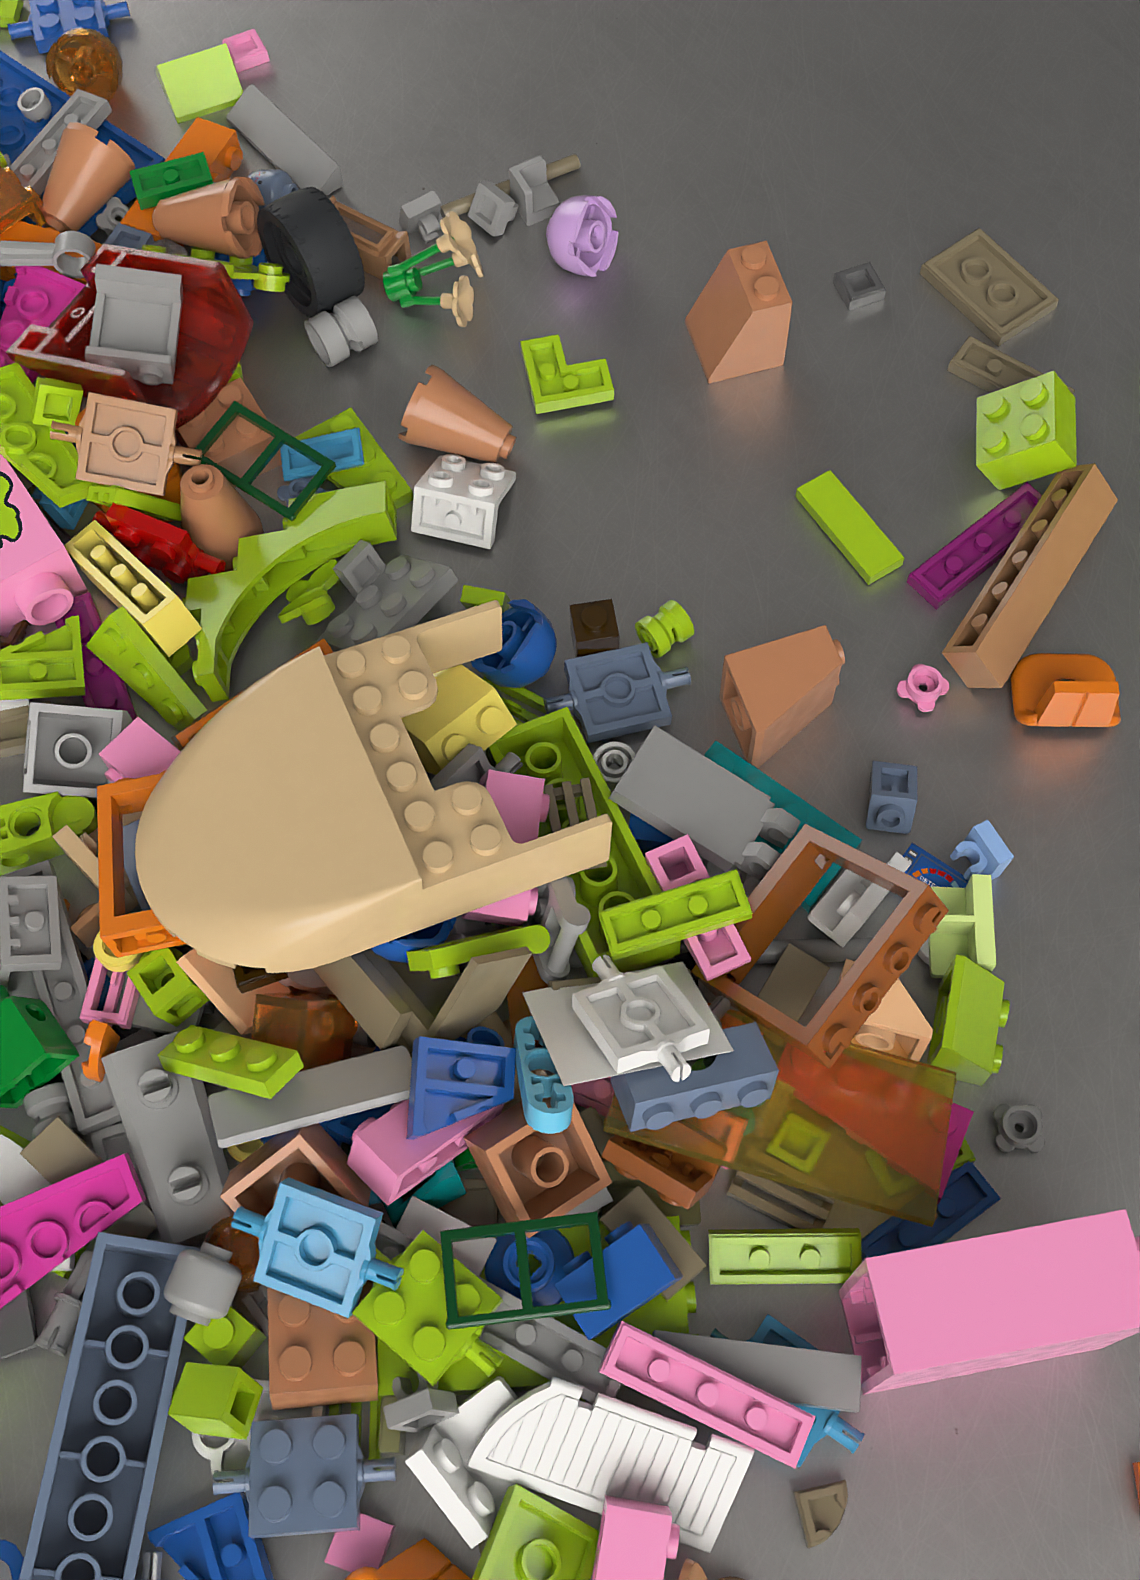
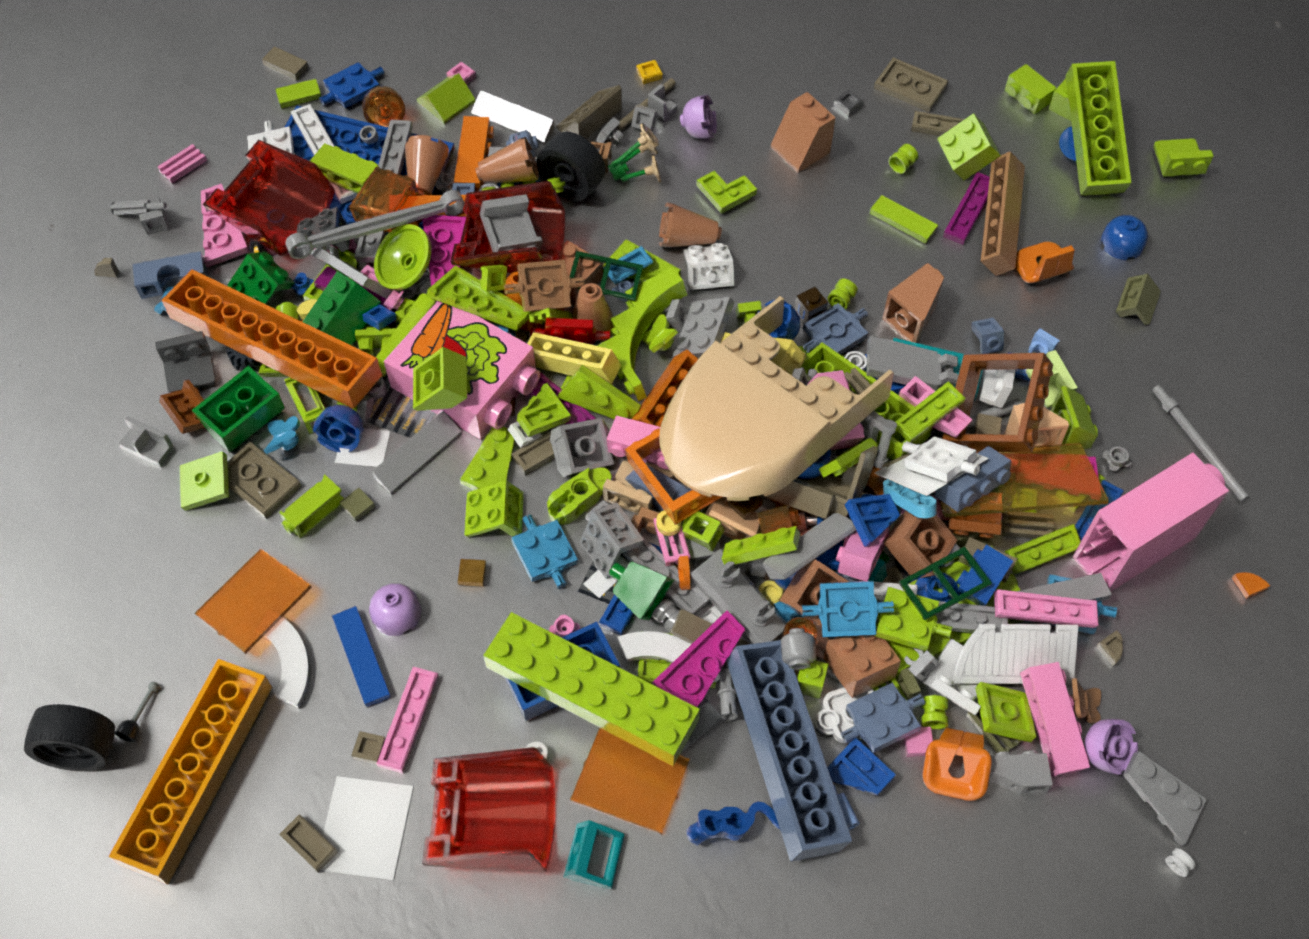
camera: 25 degrees left, 5 degrees down
green plate [129,152,214,210] -> none
lime brick [168,1362,264,1440] -> none
light grey wheel [304,296,379,368] -> none
bright pink plate [897,664,949,712] -> none
none -> dark tan slope [556,85,622,139]
none -> yellow tile [636,60,663,84]
none -> lime wheel [888,144,919,174]
none -> lime wheel [921,695,948,730]

